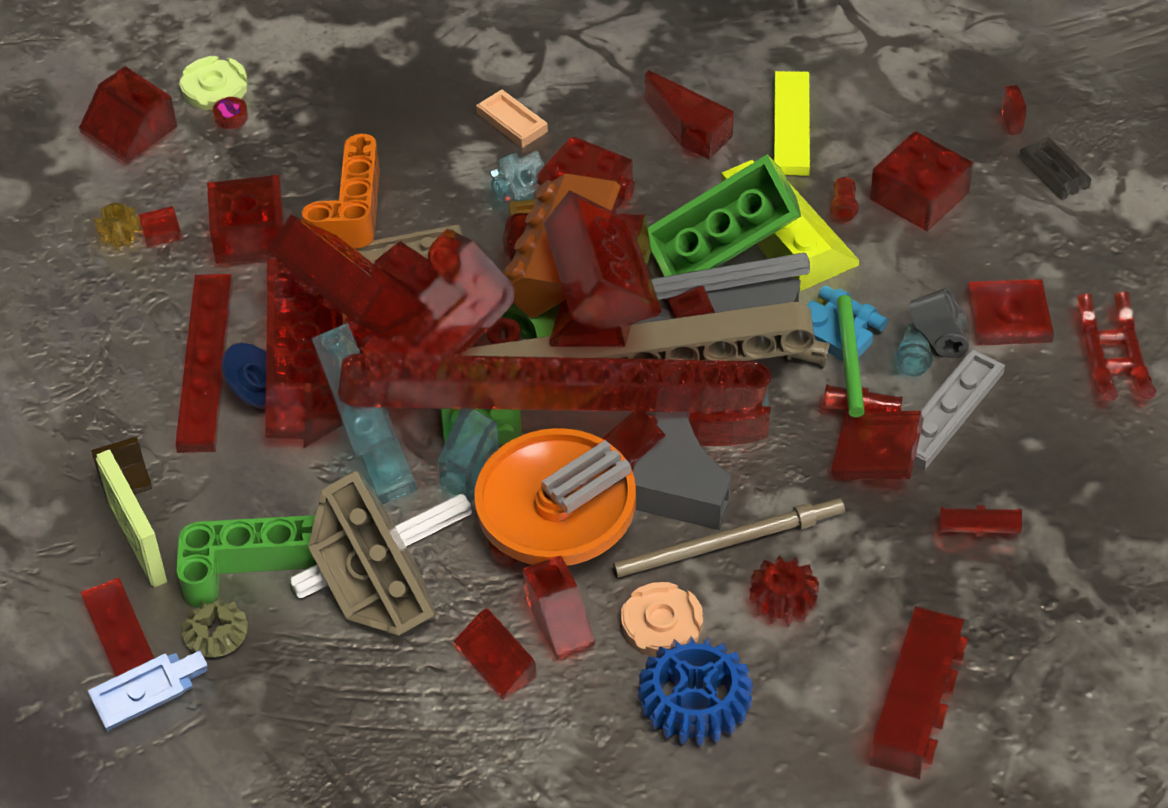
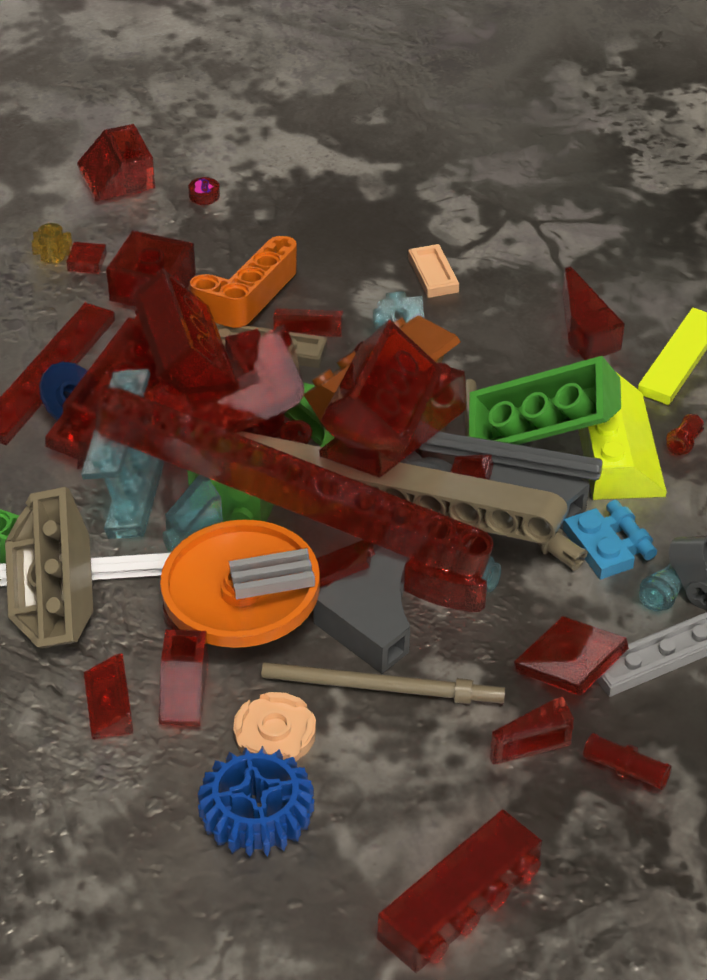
camera: 25 degrees right, 5 degrees down
yellowish green tile [179,56,248,110] -> none
clear red bracket [537,137,635,223] -> none
clear red gear [749,554,819,626] -> none
clear red pin [822,384,903,421] -> none
bright green bar [836,295,864,417] -> none
none -> clear red slope [273,308,343,337]
none -> clear red slope [490,697,574,765]

